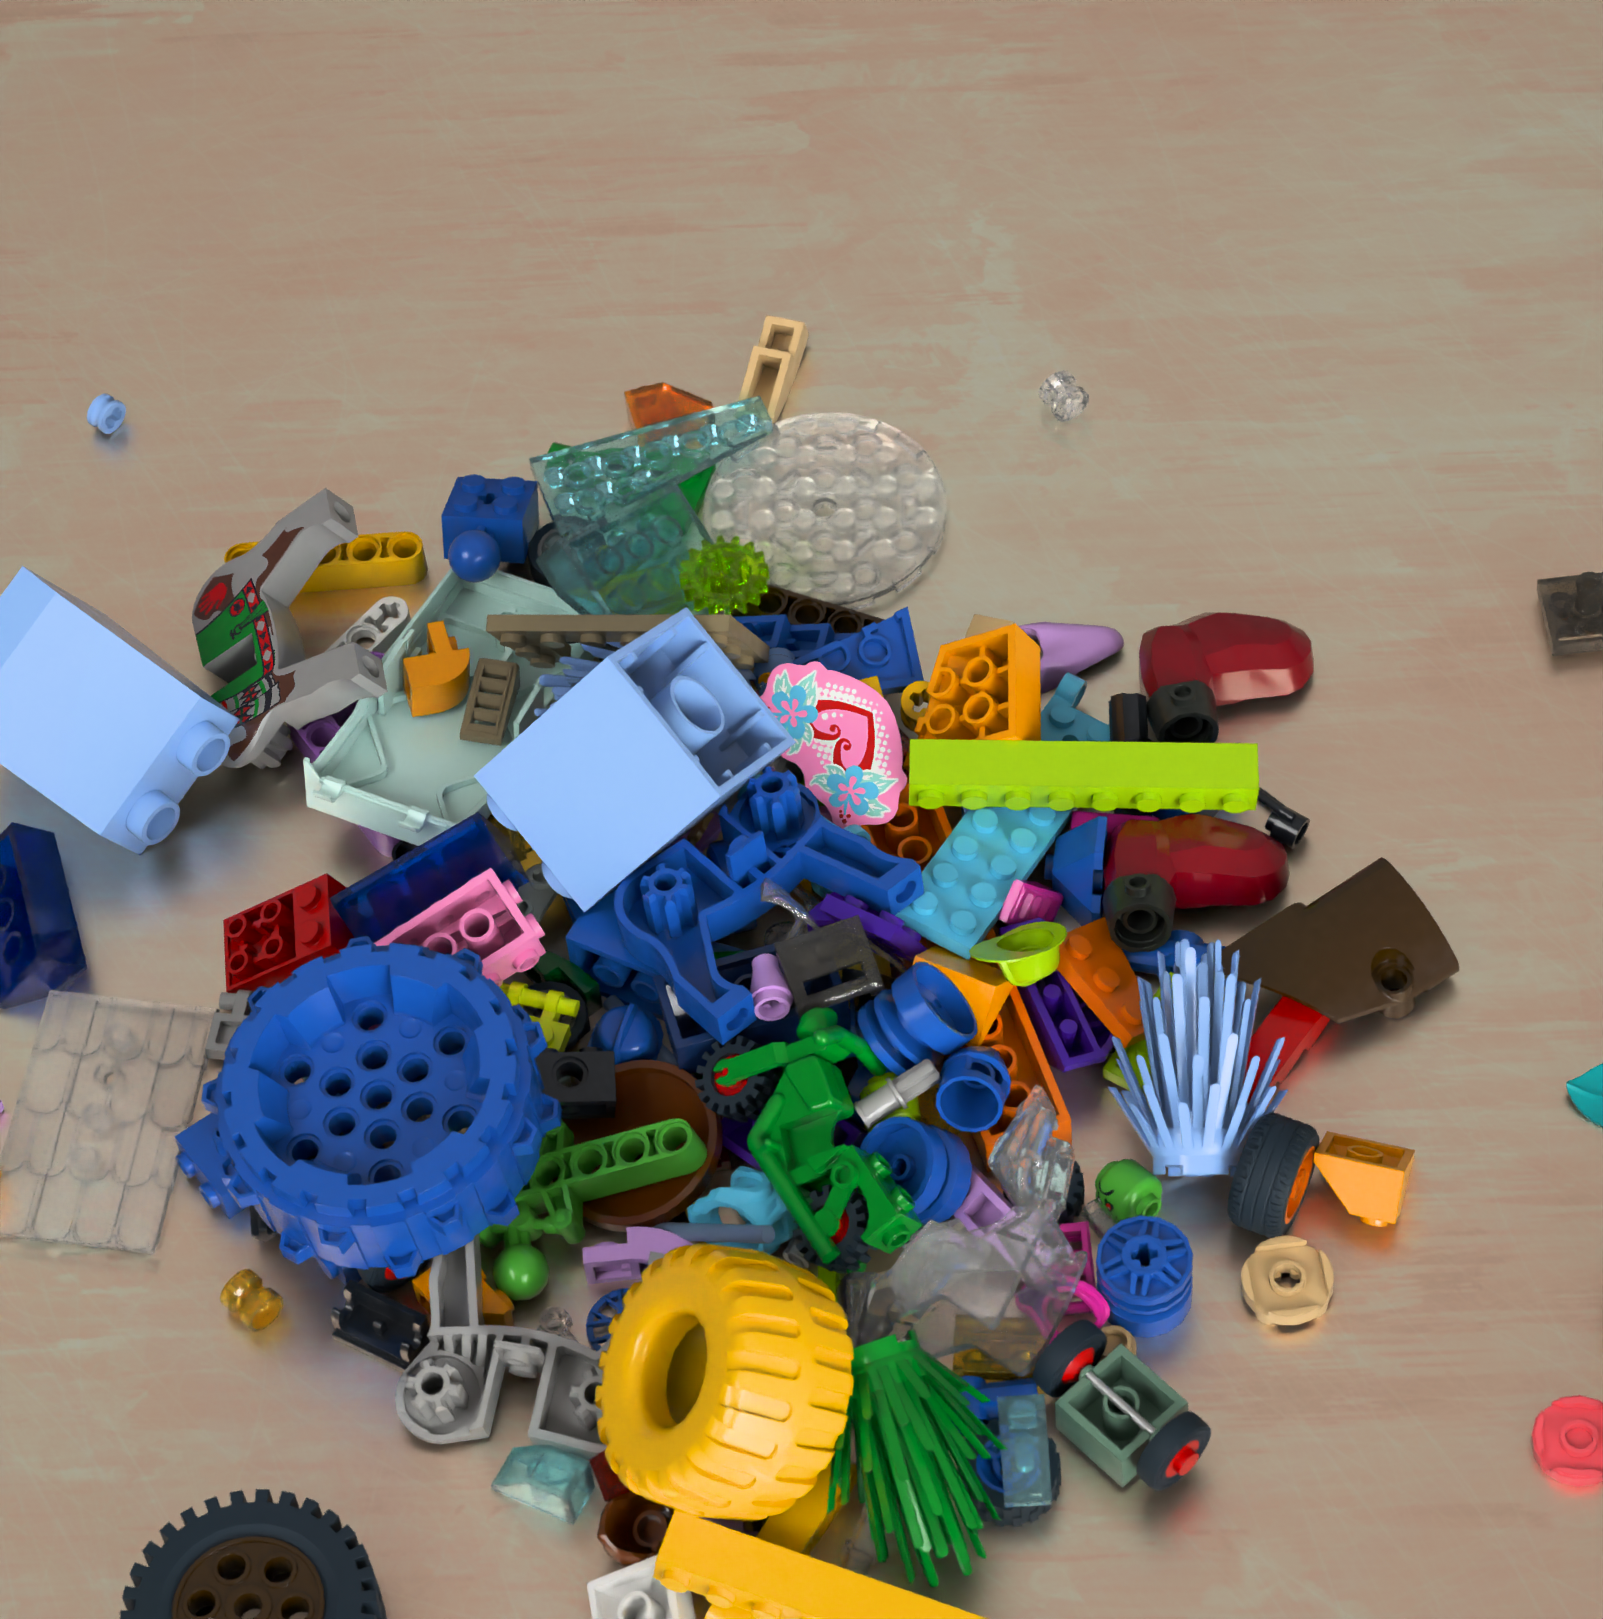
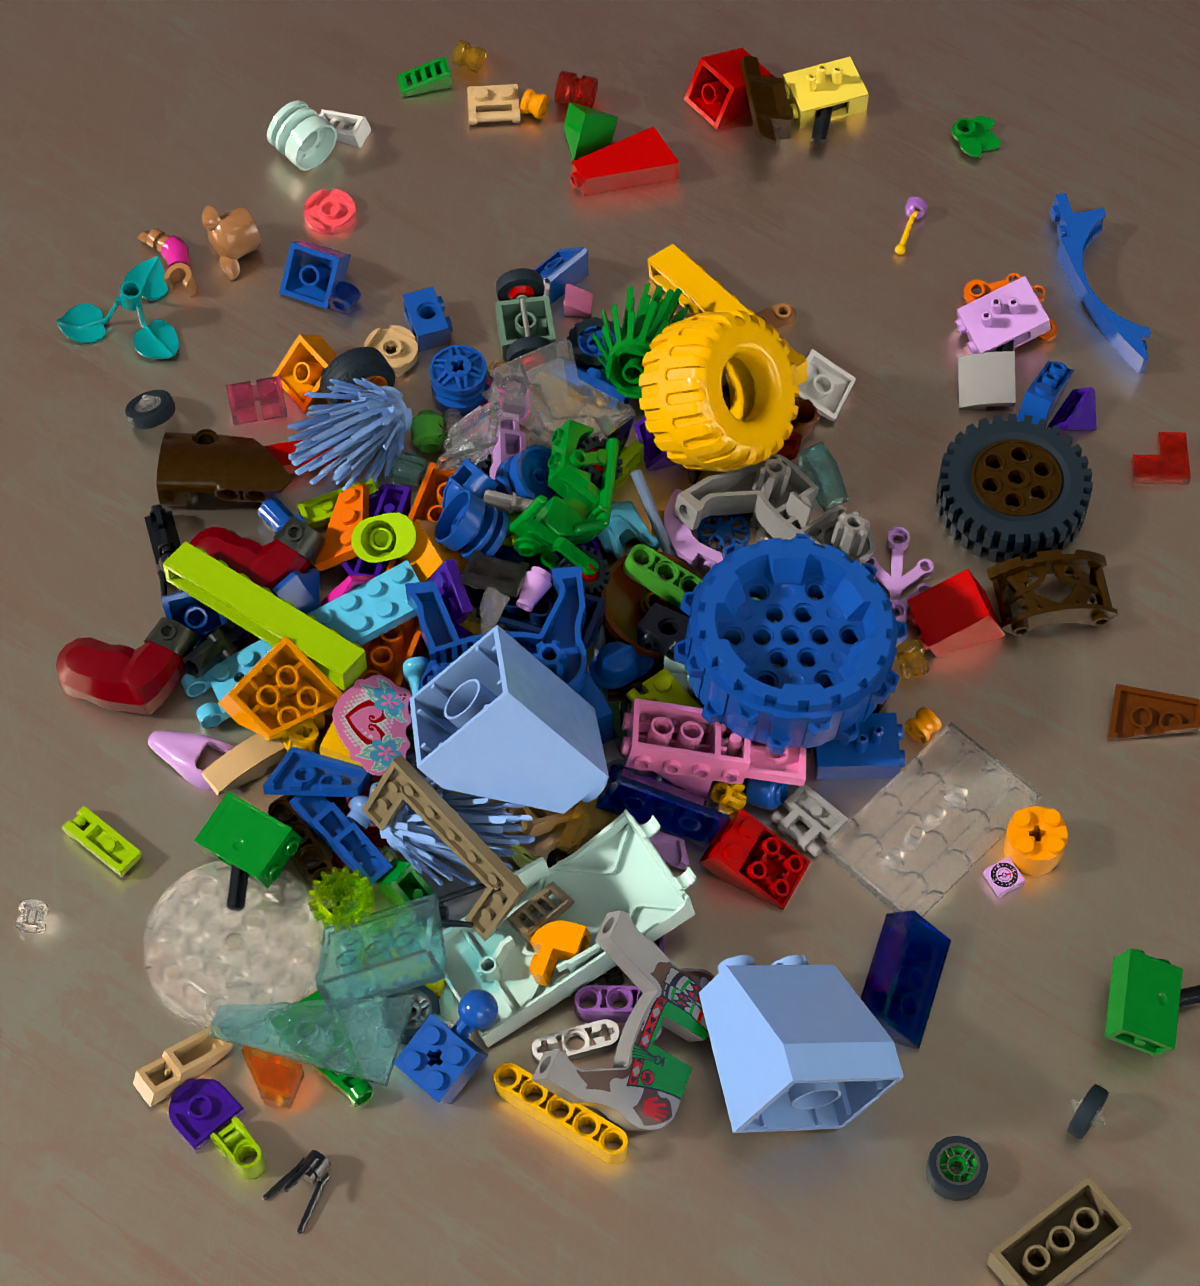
camera: 150 degrees left, 5 degrees up
clear light blue slope [997,1394,1052,1508] -> none
none -> lime plate [62,806,143,877]
none -> black wheel [125,390,176,429]
none -> black hinge [144,504,181,564]
none -> dark purple tile [169,1078,245,1153]
none -> green piece [194,791,302,911]
none -> lime piece [210,1116,266,1179]
none -> clear pink piece [226,376,288,426]
none -> black plant [263,1150,331,1234]
none -> blue slope [279,239,351,309]
none -> clear blue wheel [328,281,361,315]
none -> clear light blue head [389,452,428,493]
none -> blue brick [402,287,453,352]
none -> blue slope [534,247,588,305]
none -> bright pink slope [564,284,593,317]
none -> lavender plant [867,527,934,623]
none -> light orange wheel [904,707,942,744]
none -> red slope [907,569,1006,657]
none -> dark brown fence [987,549,1118,636]

